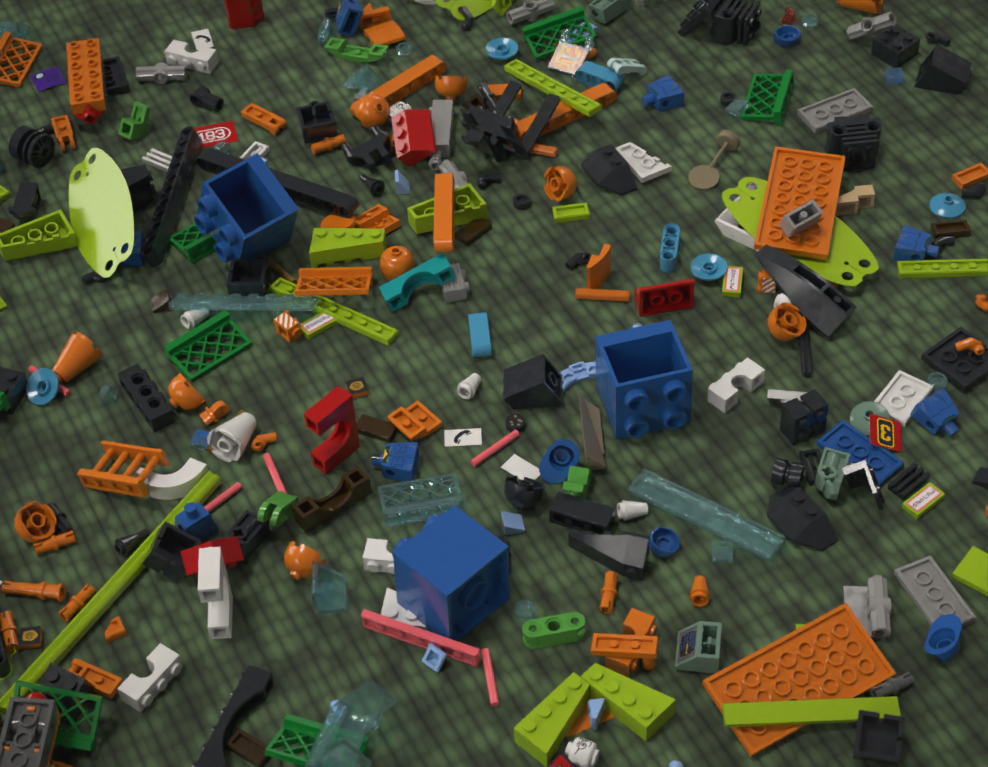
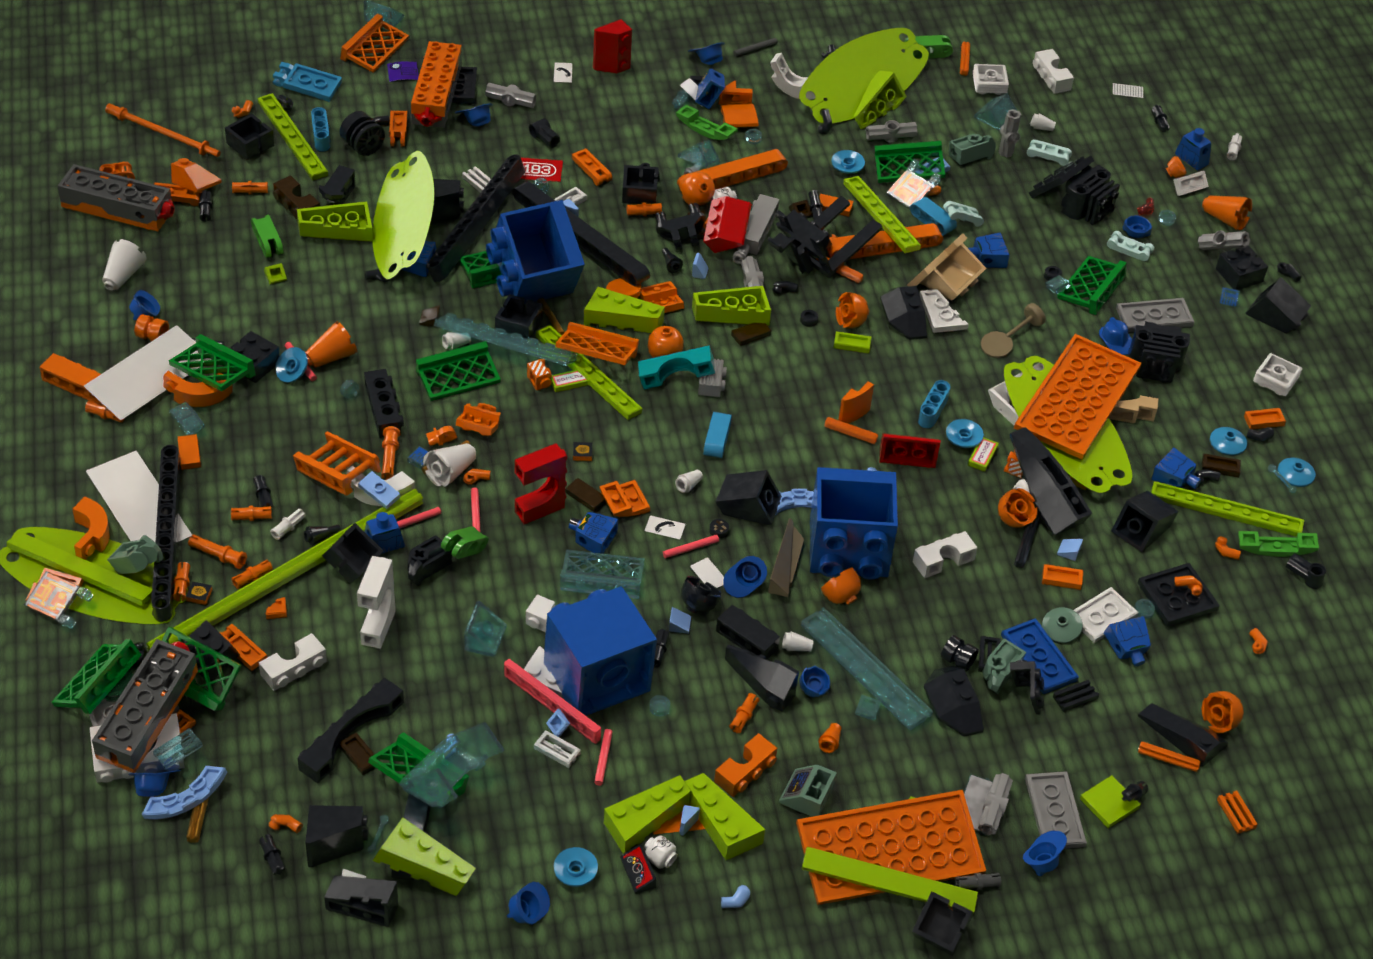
camera: 10 degrees right, 0 degrees up
orange cylinder [14,501,57,543] -> none
bright green brick [118,101,151,140] -> none
white arch [164,40,219,74] -> none
orange cylinder [168,373,205,411] -> none
red brick [181,536,244,577] -> none
orange cylinder [284,541,326,580] -> none
dark brown arch [292,466,372,533] -> none
orange beam [433,172,454,254] -> none
orange cylinder [435,76,468,100] -> none
bright green piece [522,612,586,649] -> none
bright green brick [563,466,592,499] -> none
black arm [565,252,591,270] -> none
orange piece [591,633,659,670] -> none
white plate [767,389,807,403] -> none
light grey brick [779,200,823,238] -> none
black piece [780,389,829,445] -> none
sticker [869,414,902,452] -> none
tile [901,482,945,519] -> none
none -> white axle [270,509,306,540]
none -> light blue plate [358,471,400,509]
none -> orange pin [381,426,400,480]
none -> blue piece [455,103,493,126]
none -> orange slope [455,403,501,436]
none -> white tile [534,730,581,768]
none -> white sticker [680,78,707,100]
none -> orange cylinder [821,567,861,605]
none -> tan windscreen [907,233,986,301]
none -> orange tile [1042,564,1083,590]
none -> light blue slope [1057,539,1083,561]
none -> blue piece [1099,317,1132,355]
none -> light aqua plate [1107,231,1154,261]
none -> black slope [1111,491,1179,552]
none -> white brick [1253,353,1302,396]

